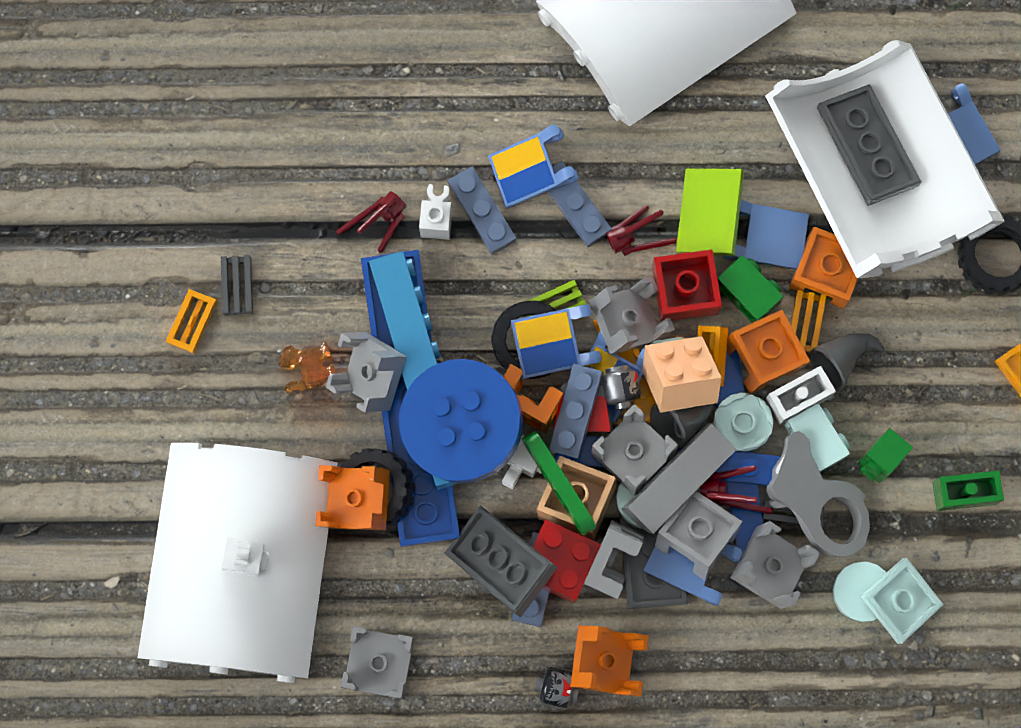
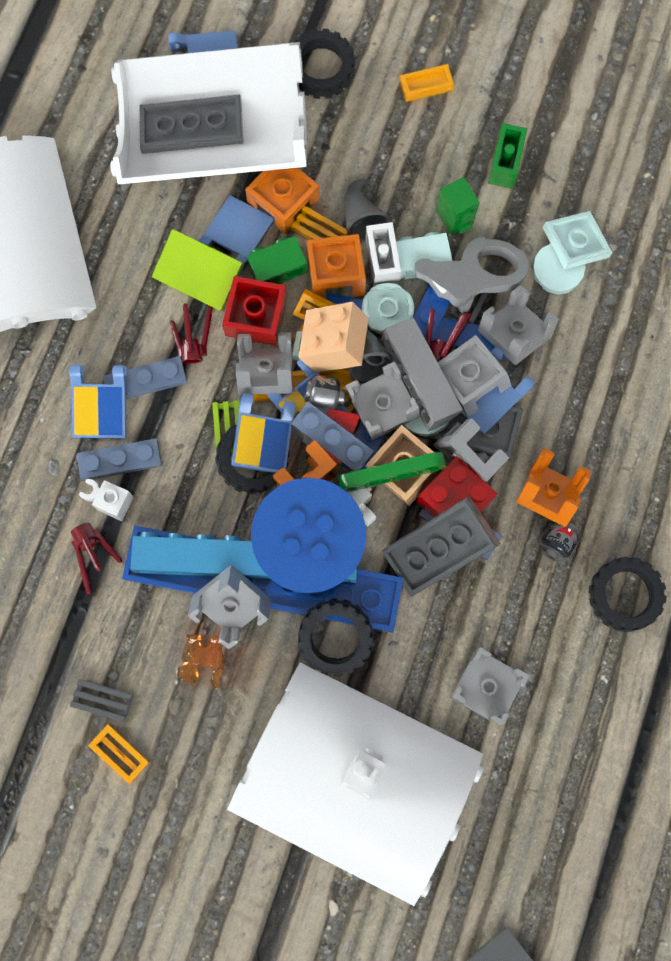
camera: 75 degrees left, 0 degrees up
orange panel [315,465,390,530] -> none

